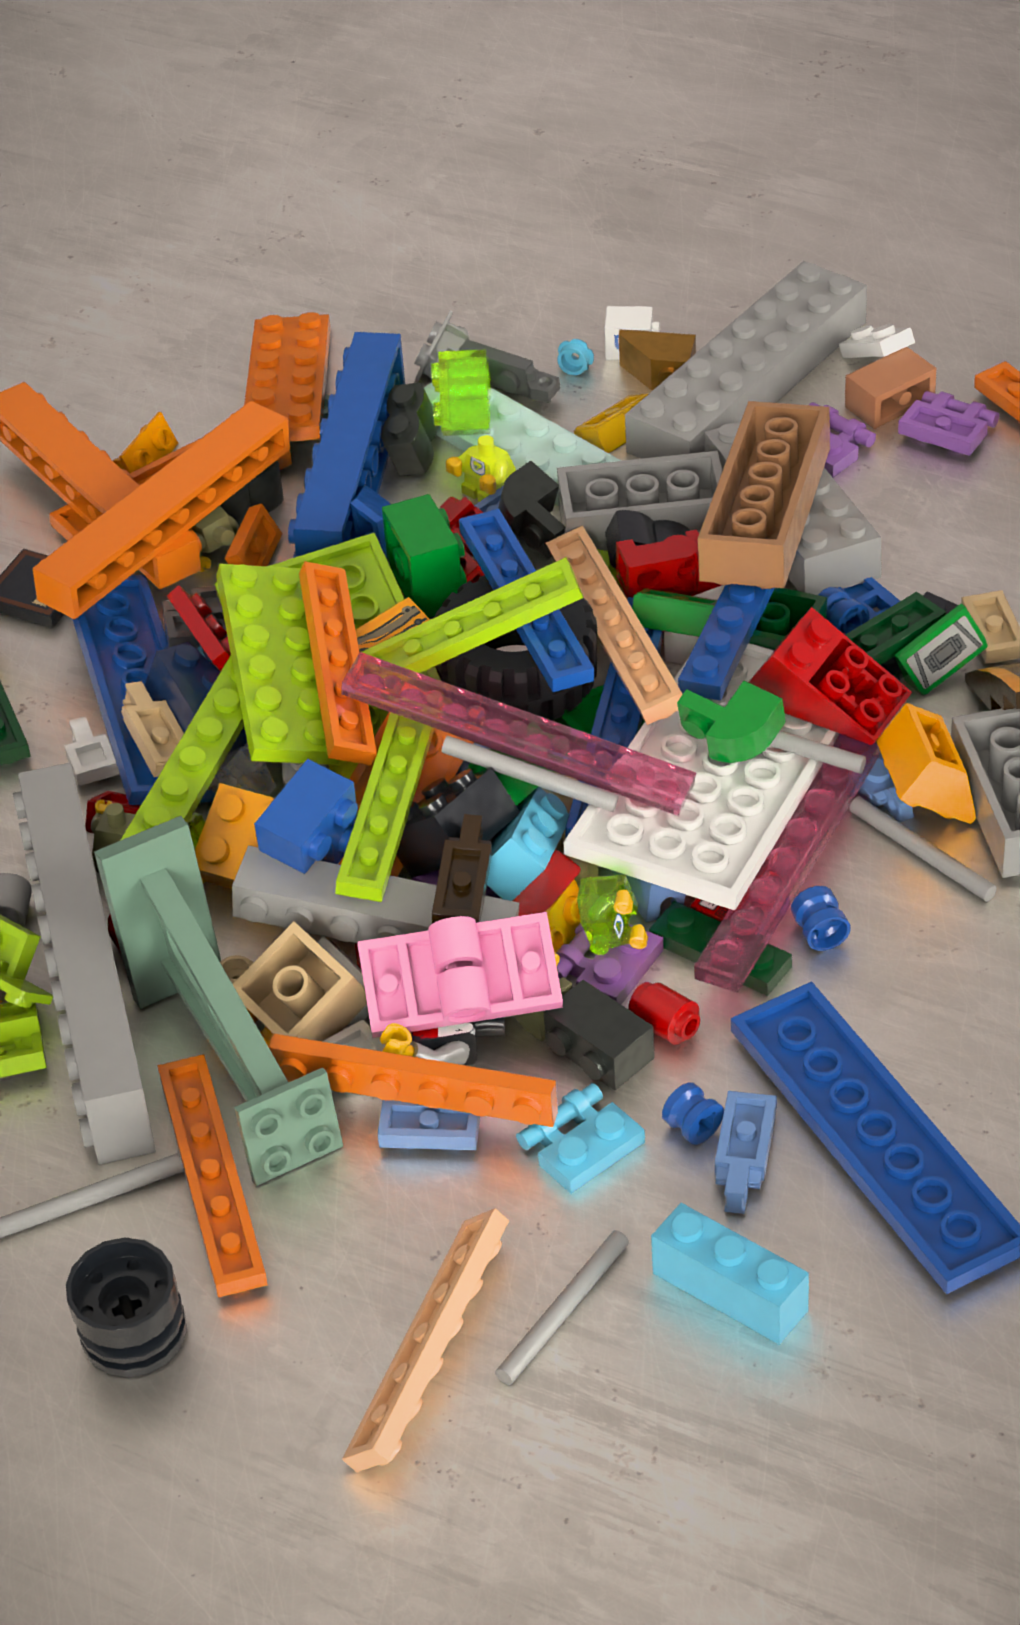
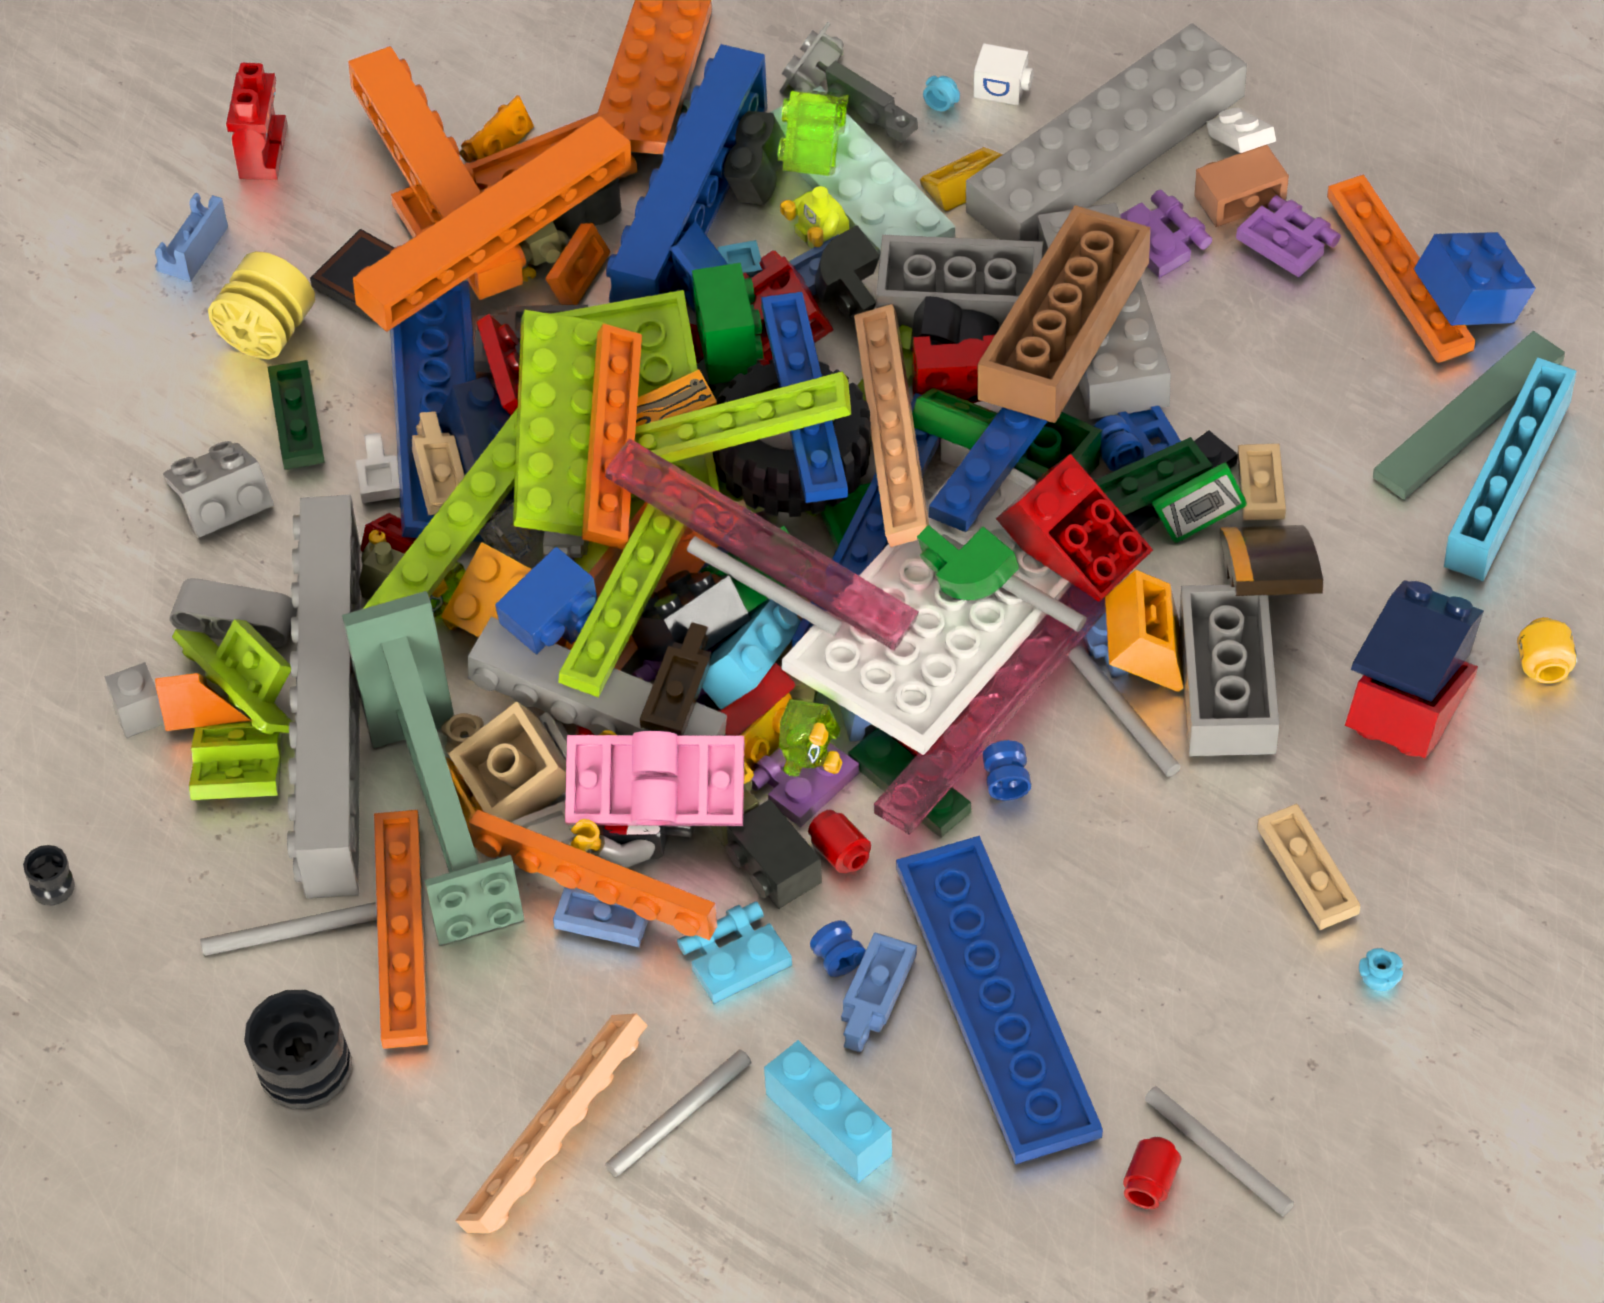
camera: 10 degrees right, 10 degrees up
pearl gold slope [619,329,696,391] -> none

